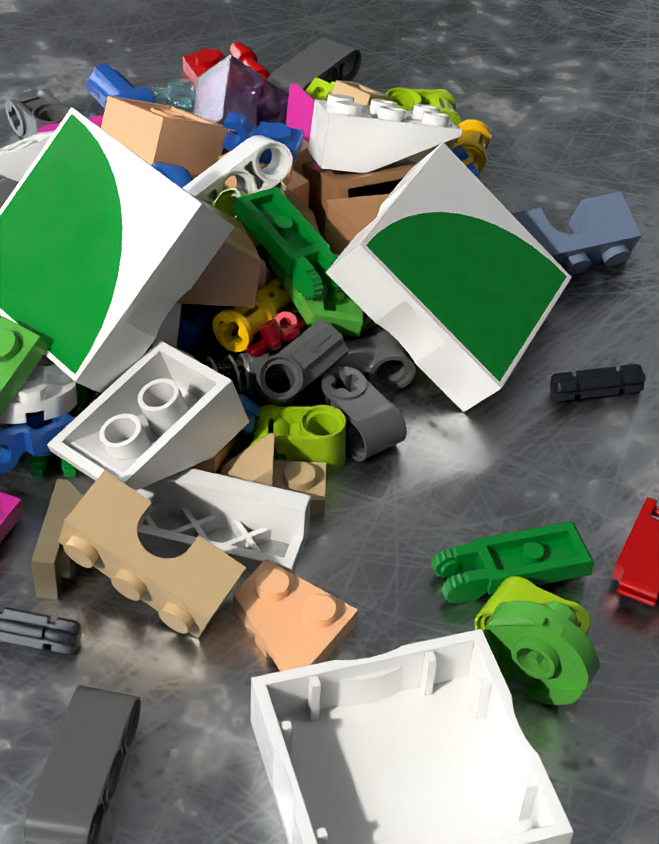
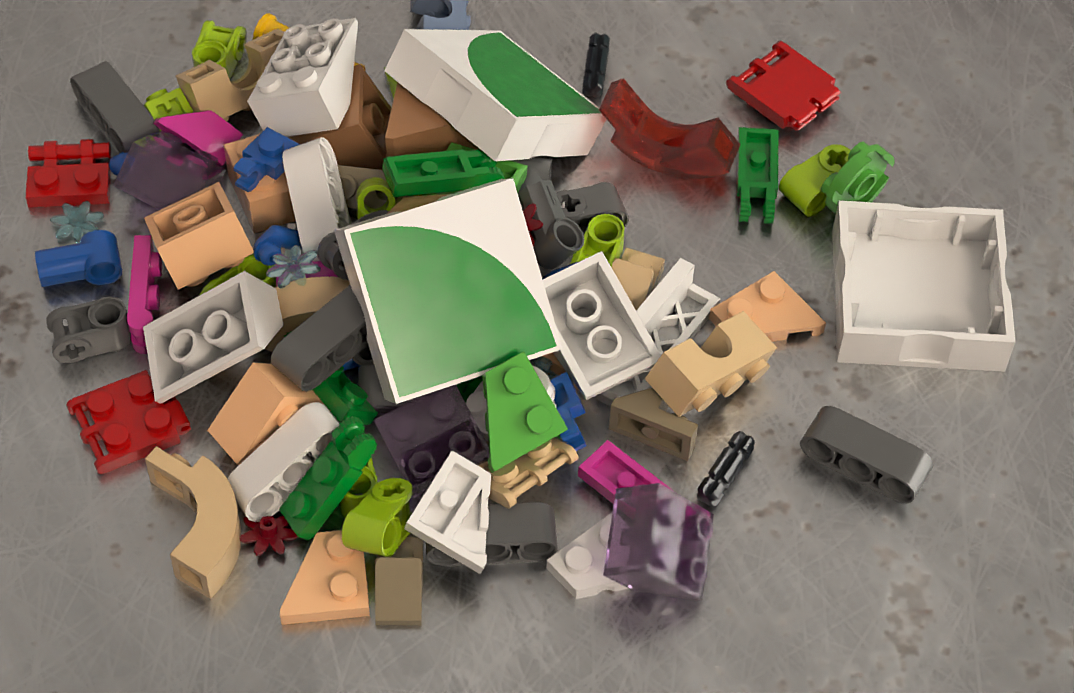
camera: 70 degrees left, 10 degrees up
none -> clear red arch [599,78,741,179]

